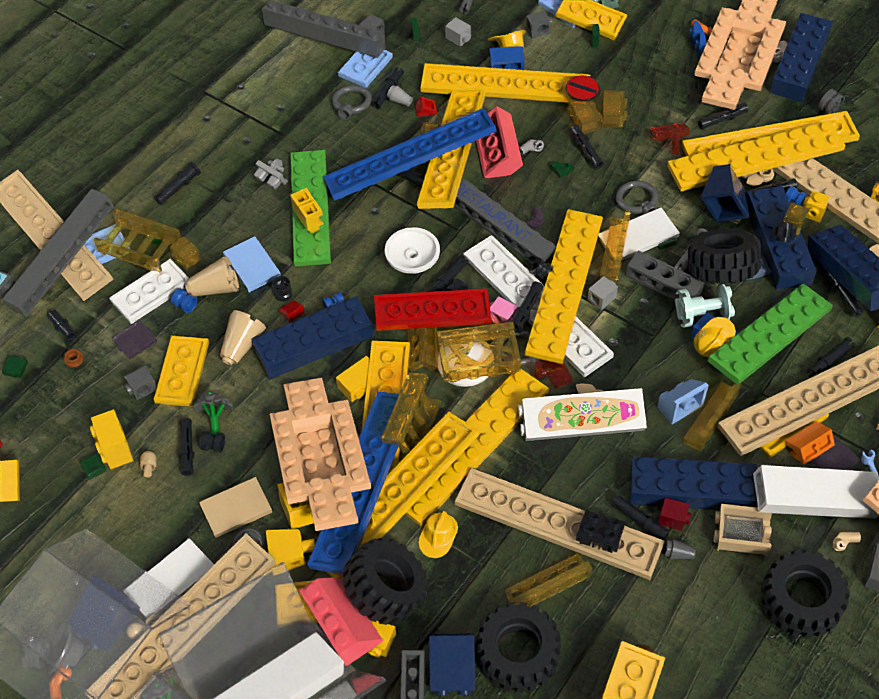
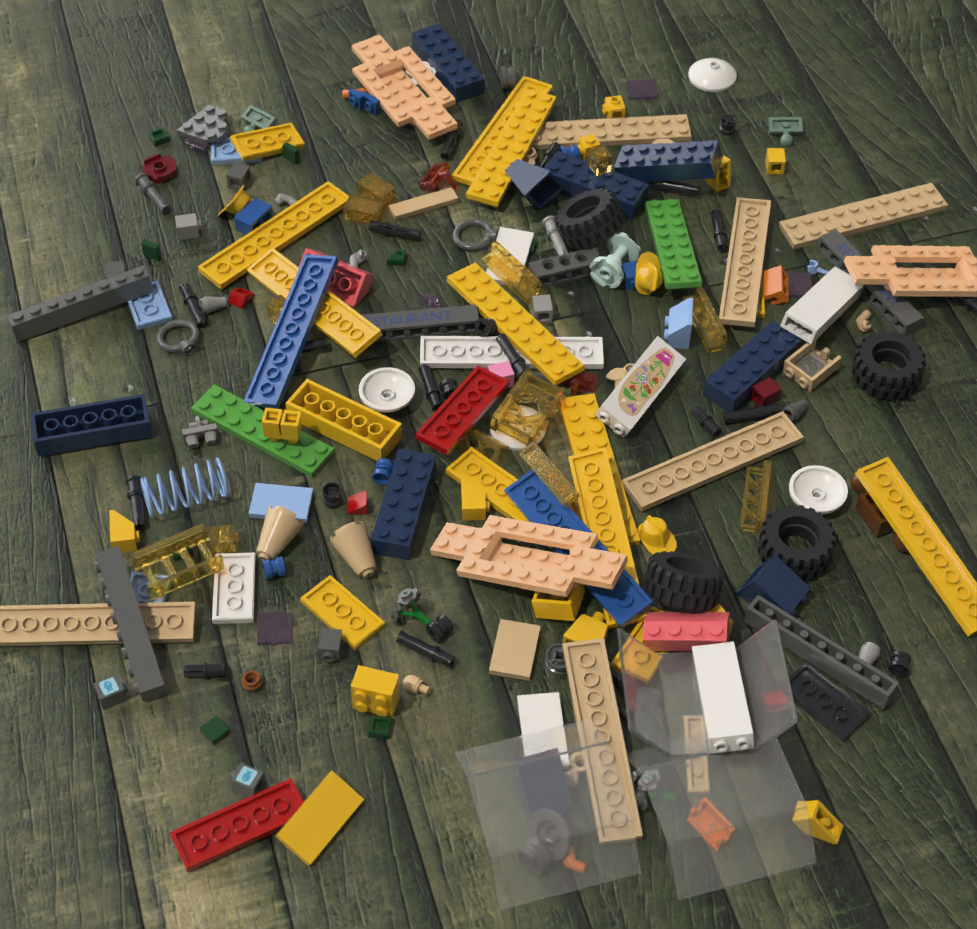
camera: 55 degrees left, 5 degrees down
red piece [566,75,600,102] -> none
black hinge [576,510,626,553] -> none
black gear [772,222,797,242] -> none
none -> dark blue brick [31,394,152,456]
none -> yellow slope [109,510,140,553]
none -> light blue piece [140,457,230,518]
none -> light grey arm [275,194,297,206]
none -> yellow brick [286,379,402,461]
none -> tan tile [389,187,458,221]
none -> black axle [691,406,722,438]
none -> white dish [789,465,848,514]

